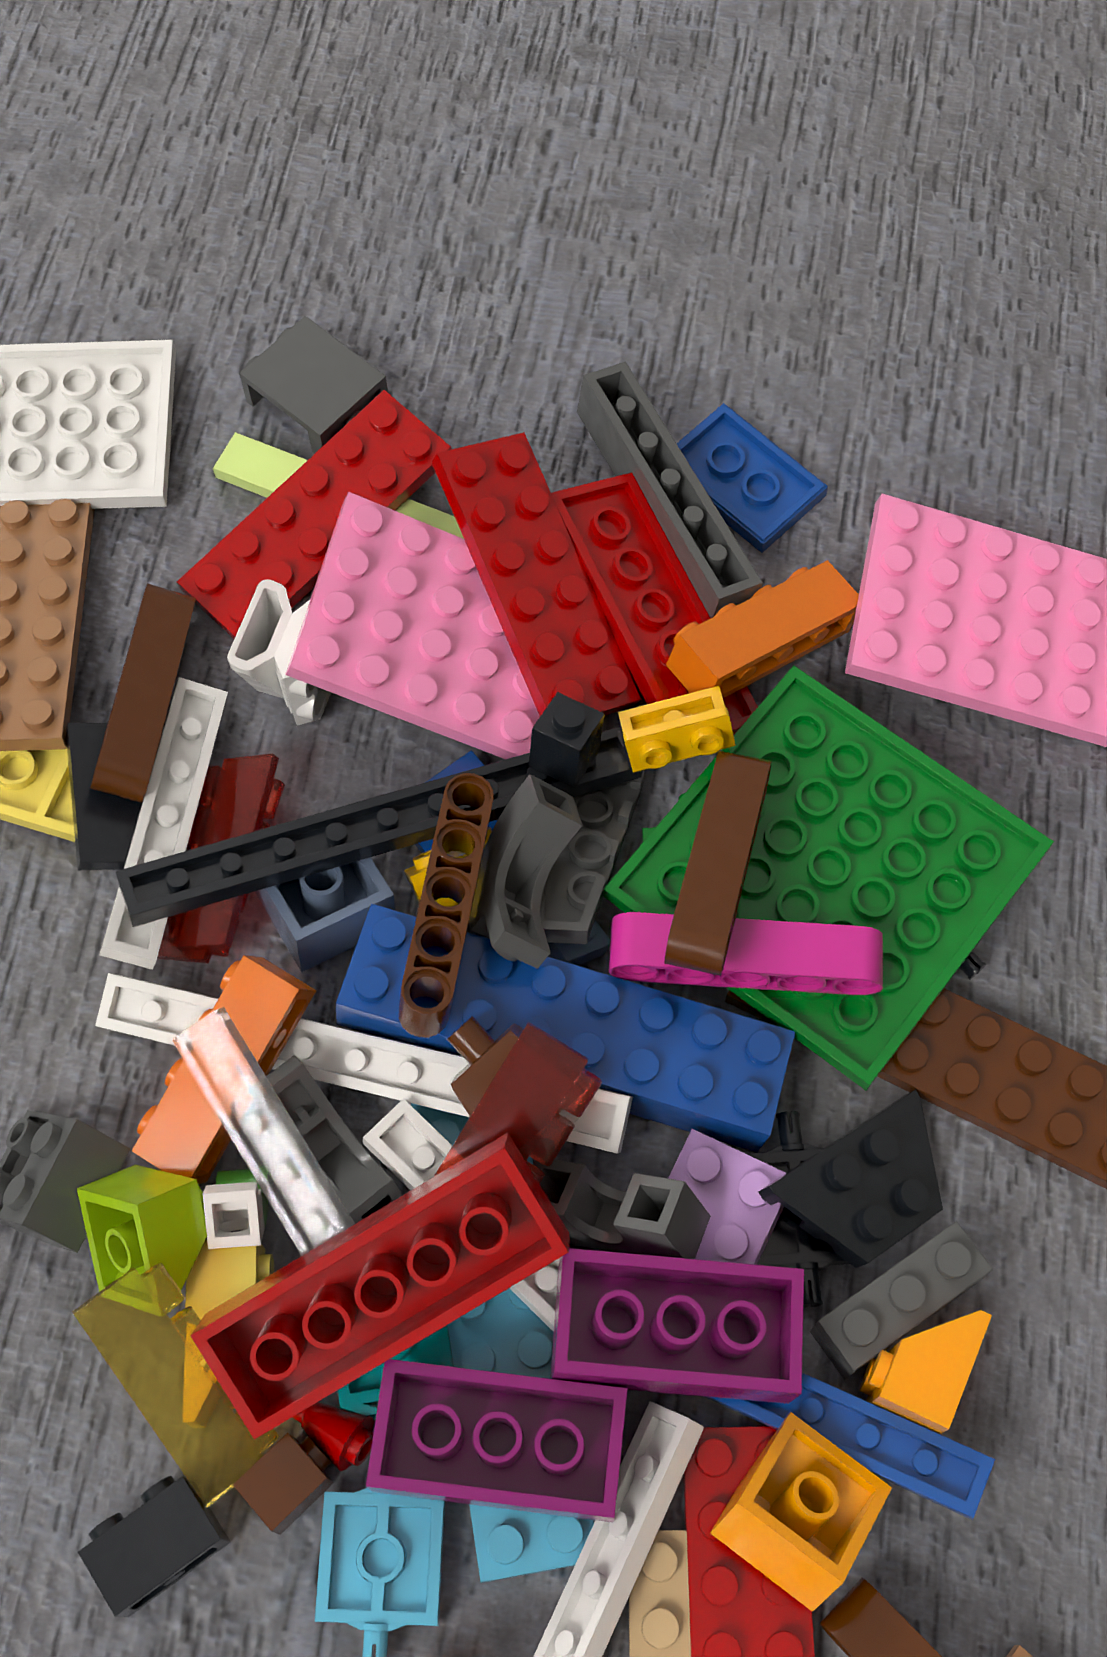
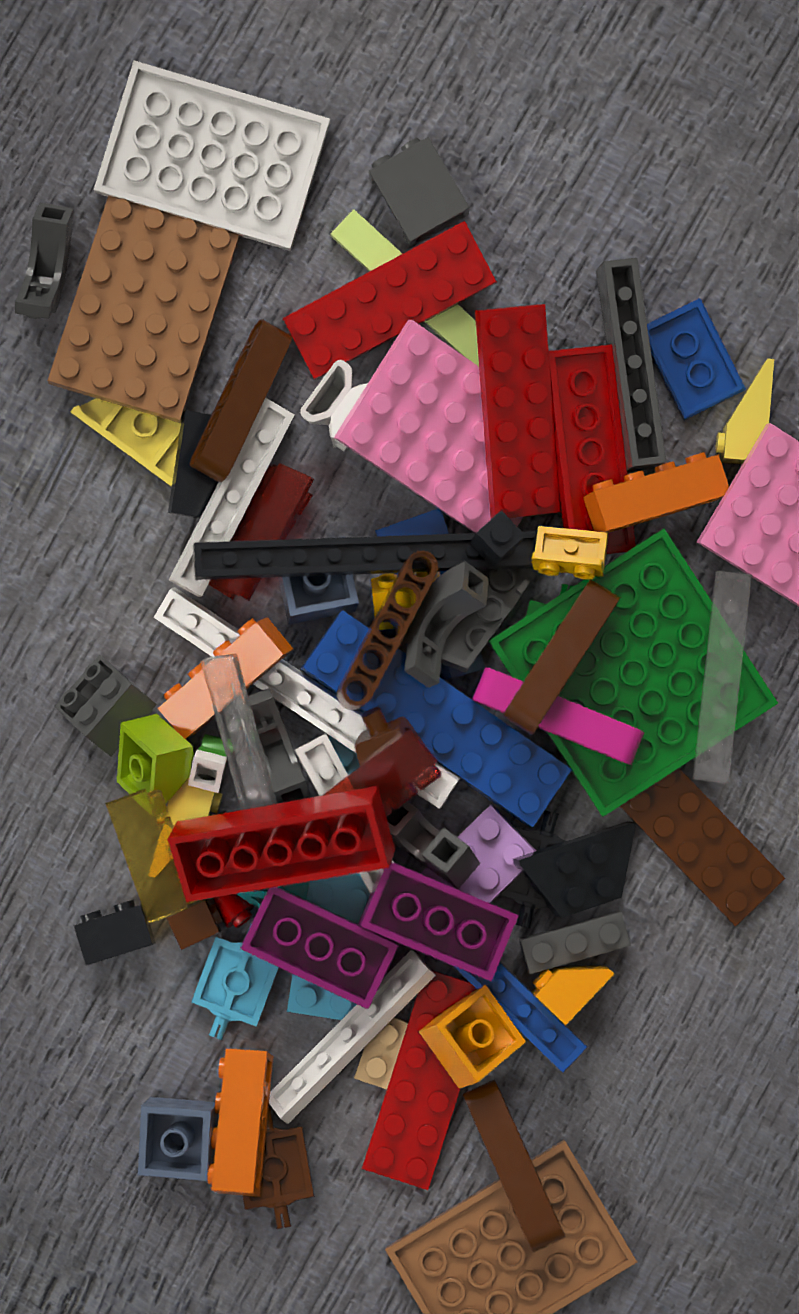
camera: 15 degrees right, 20 degrees up
none -> clear tile [692,571,752,784]
none -> light yellow slope [715,359,775,464]

